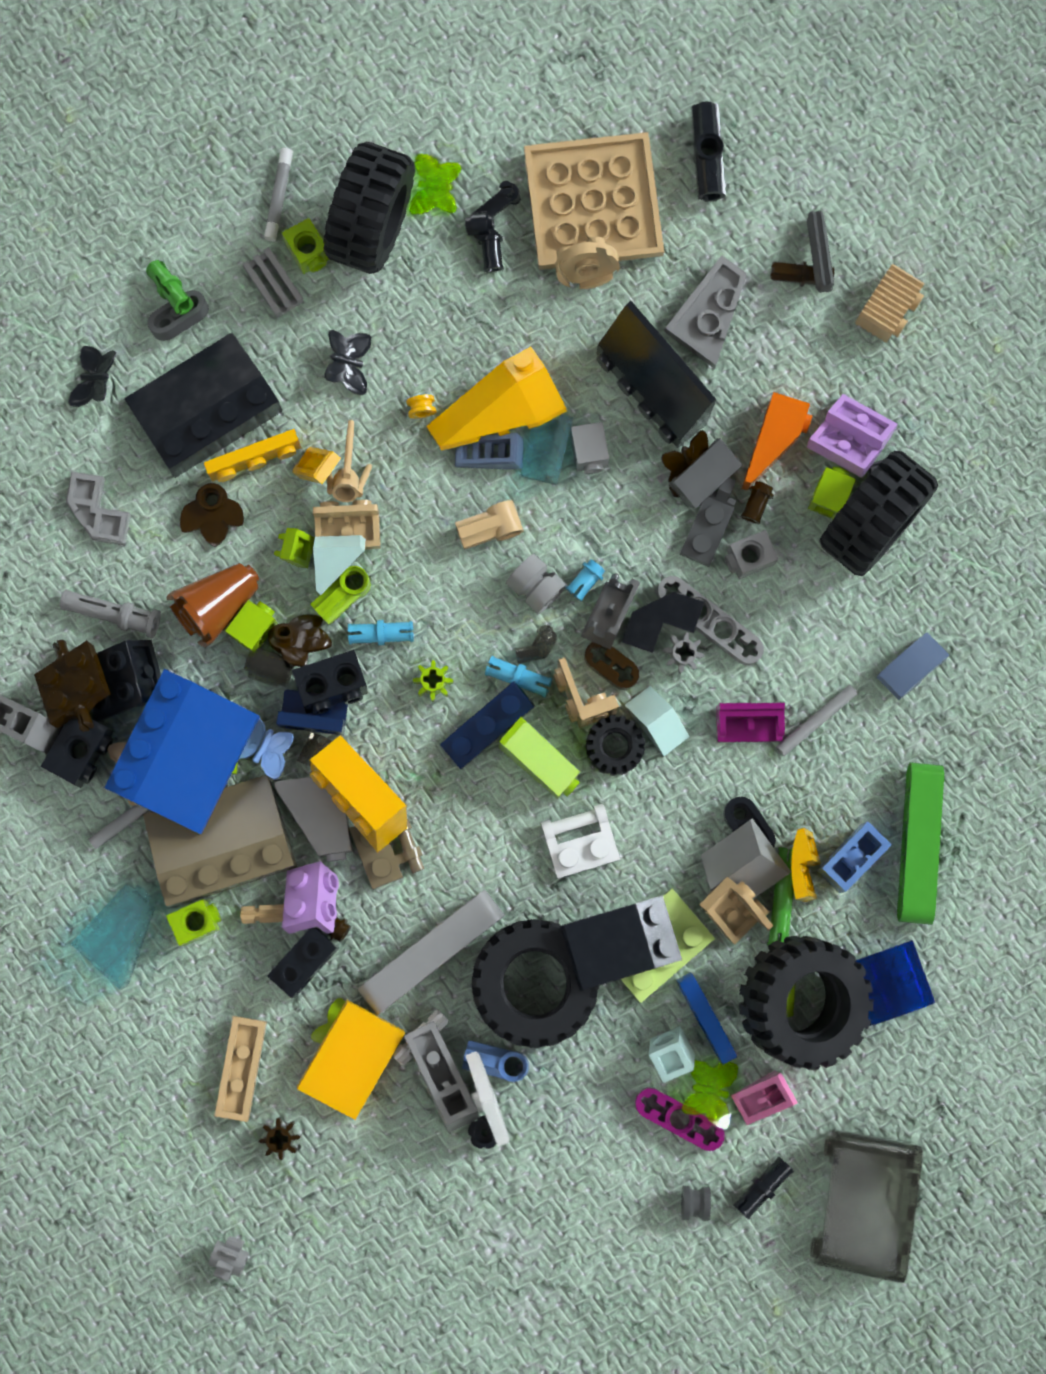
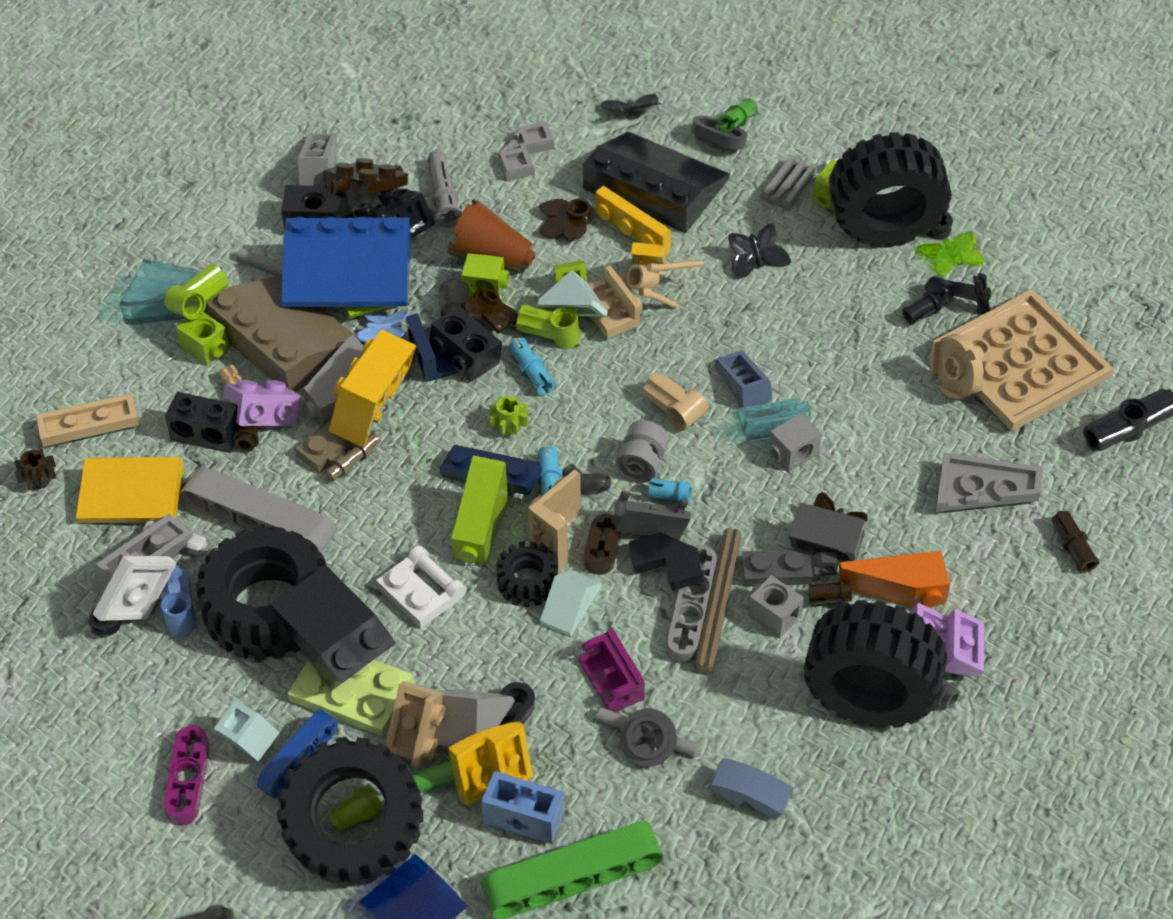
camera: 70 degrees right, 30 degrees down
yellow bush [406,394,437,419] -> none
yellow wedge [427,346,567,451] -> none
black slope [596,301,716,448] -> none
light grey gear [663,632,704,674] -> none
dark grey wheel [681,1186,711,1221] -> none
clear neon green piece [682,1060,738,1129] -> none
bright pink slope [731,1070,798,1125] -> none
black pin [733,1156,795,1220] -> none
dark grey axle [807,211,834,293] -> none
tan brick [855,264,925,343] -> none
none -> lime piece [164,263,229,320]
none -> dark grey gear [620,709,678,767]
none -> dark tan axle [695,528,742,674]

